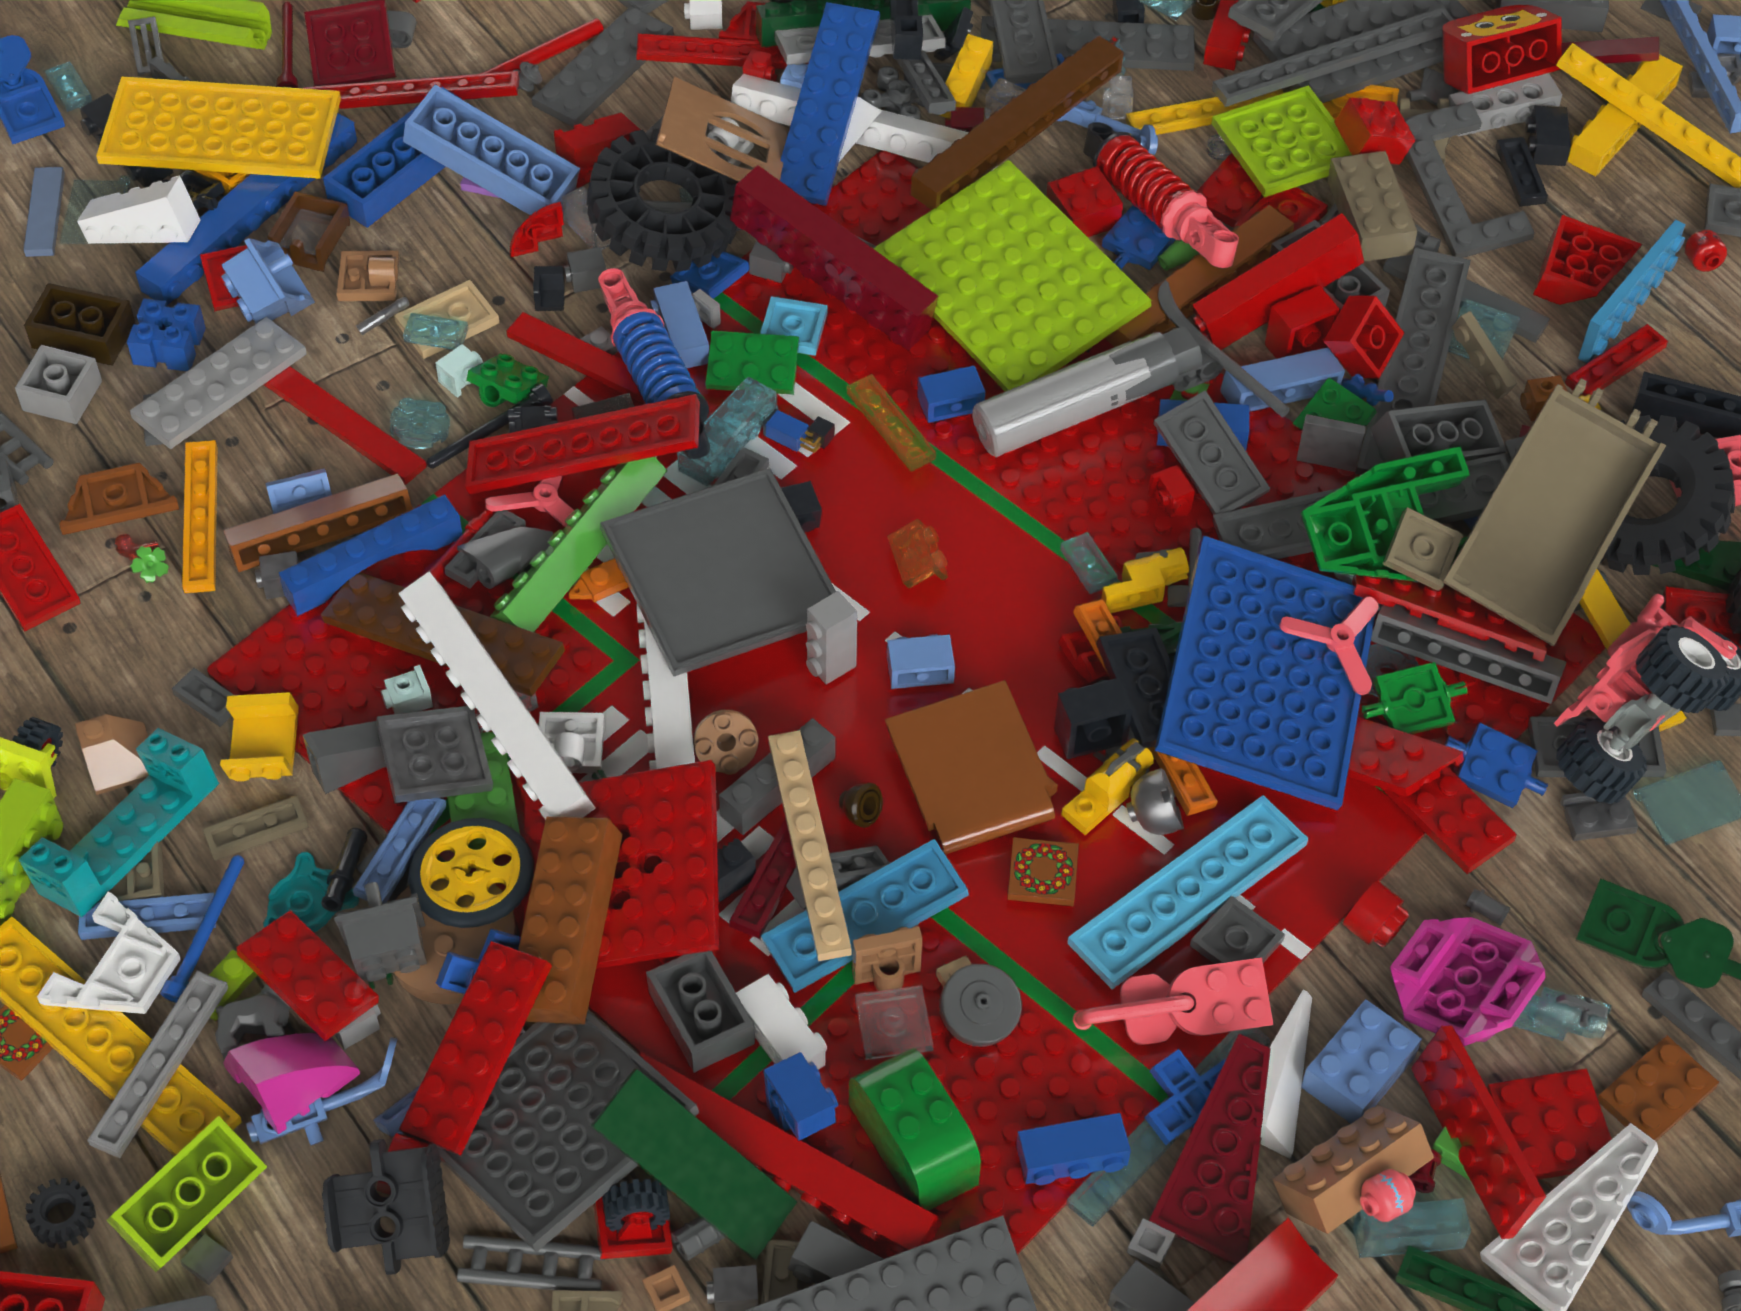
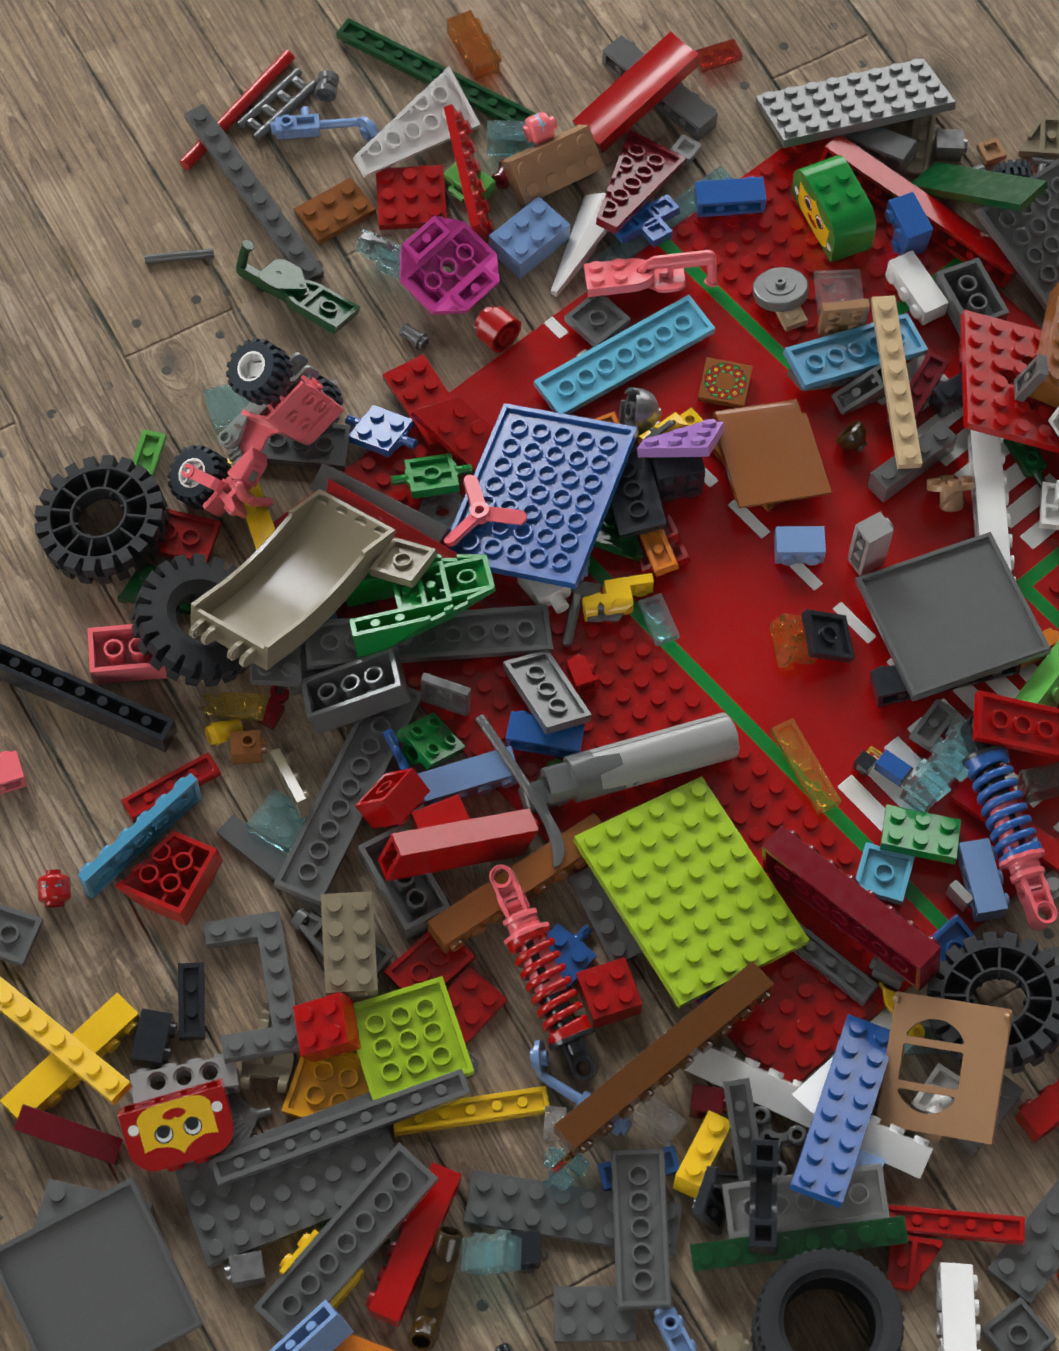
camera: 175 degrees left, 10 degrees up
red brick [742,49,777,82] -> none
blue brick [918,366,985,423] -> none
none -> medium lavender plate [637,419,725,458]
none -> black plate [801,609,855,663]
none -> dark grey plate [1014,354,1049,402]

